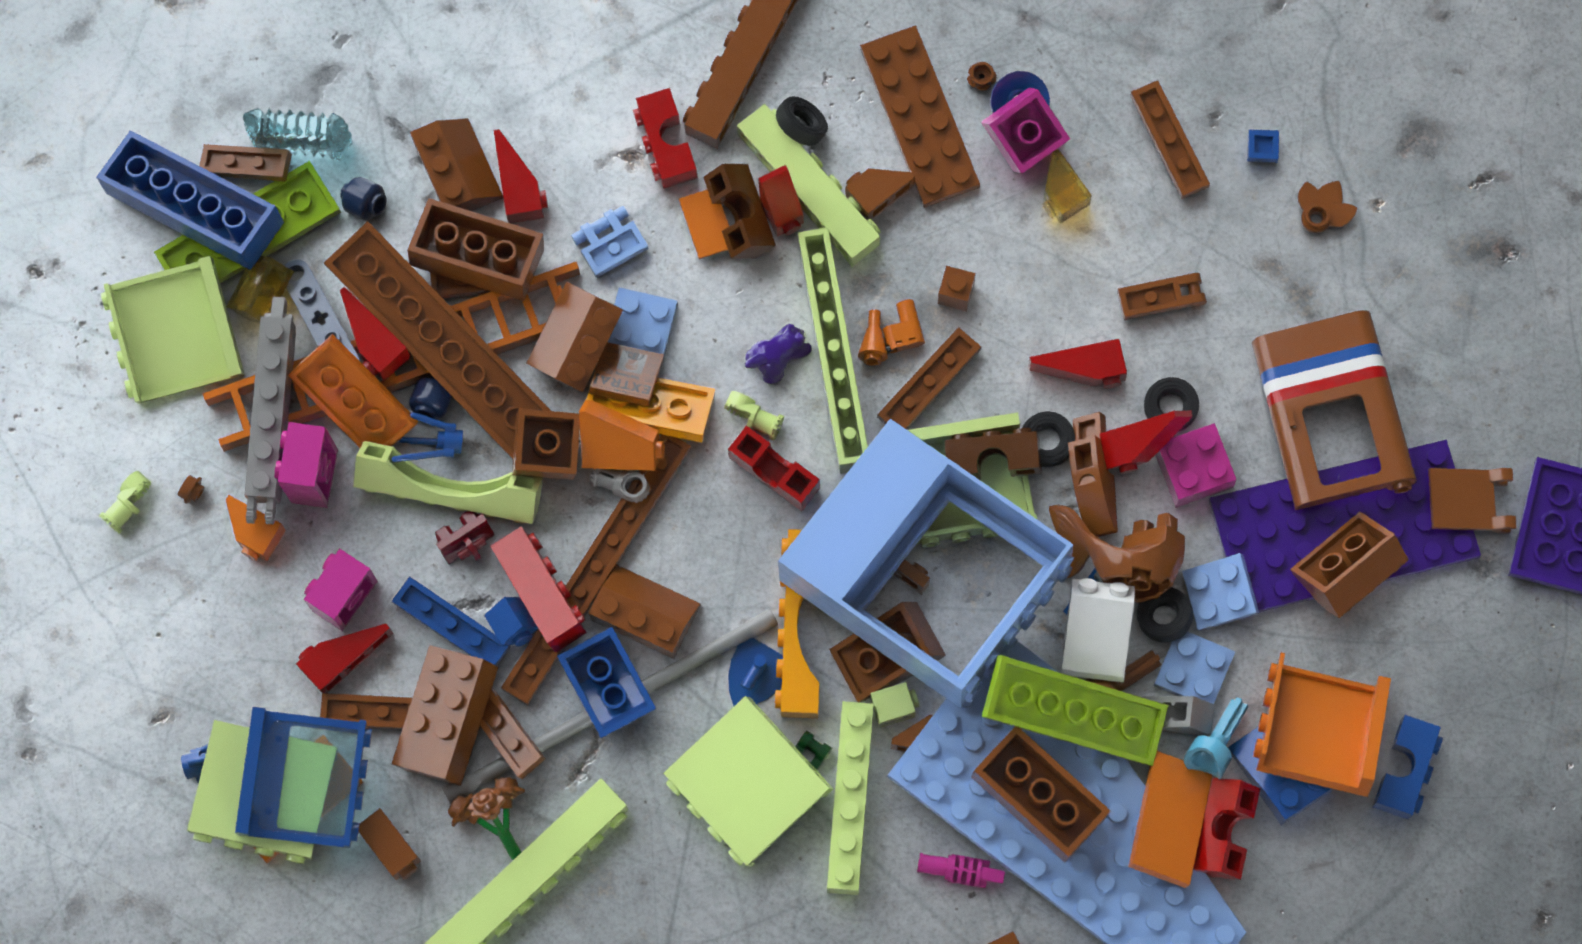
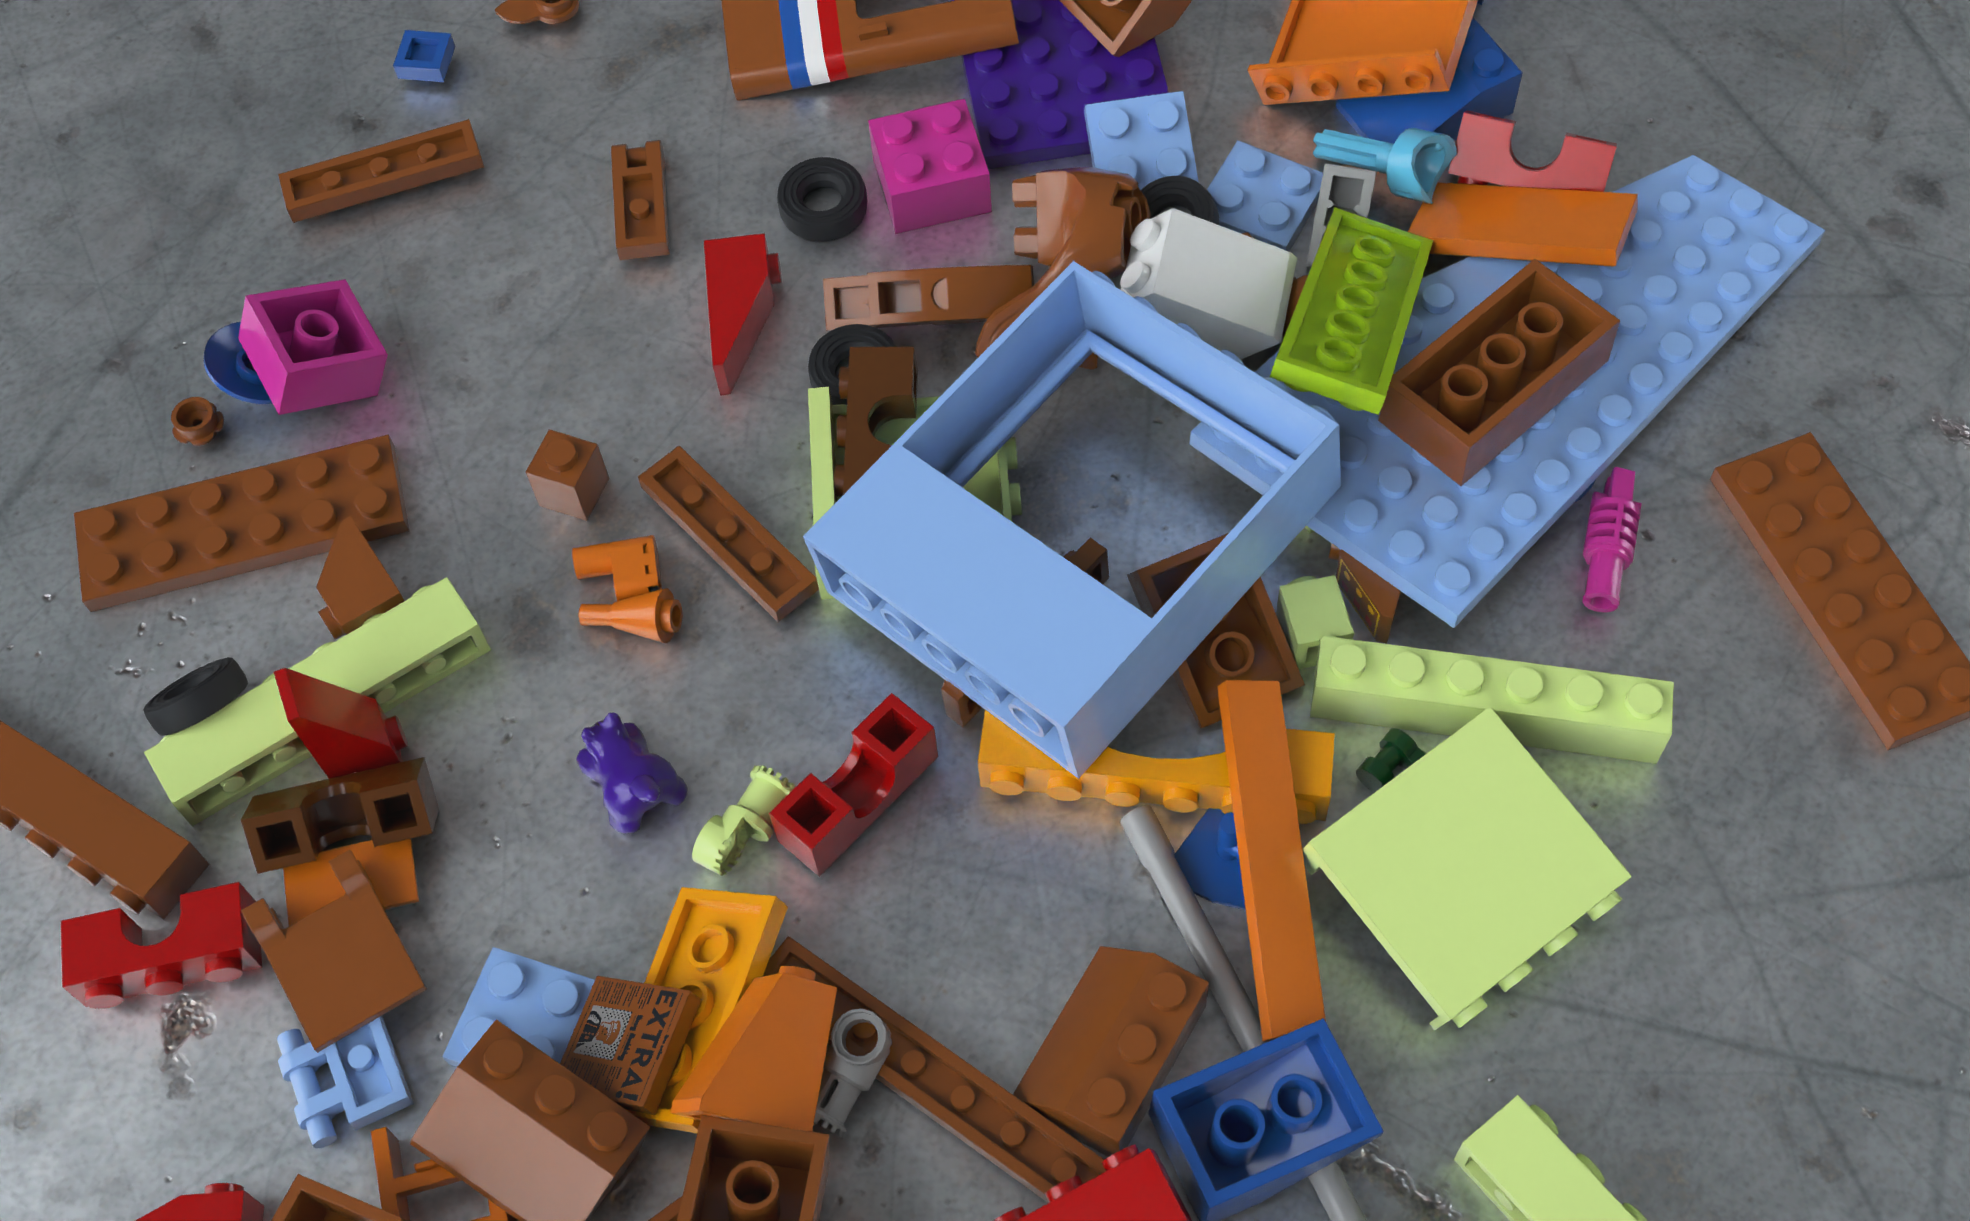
camera: 85 degrees left, 15 degrees down
yellowish green brick [798,227,868,474] -> none
clear yellow slope [1042,148,1092,224] -> none
red slope [1099,411,1193,474] -> none
none -> dark orange flag [241,850,427,1053]
none -> orange tile [1217,680,1326,1042]

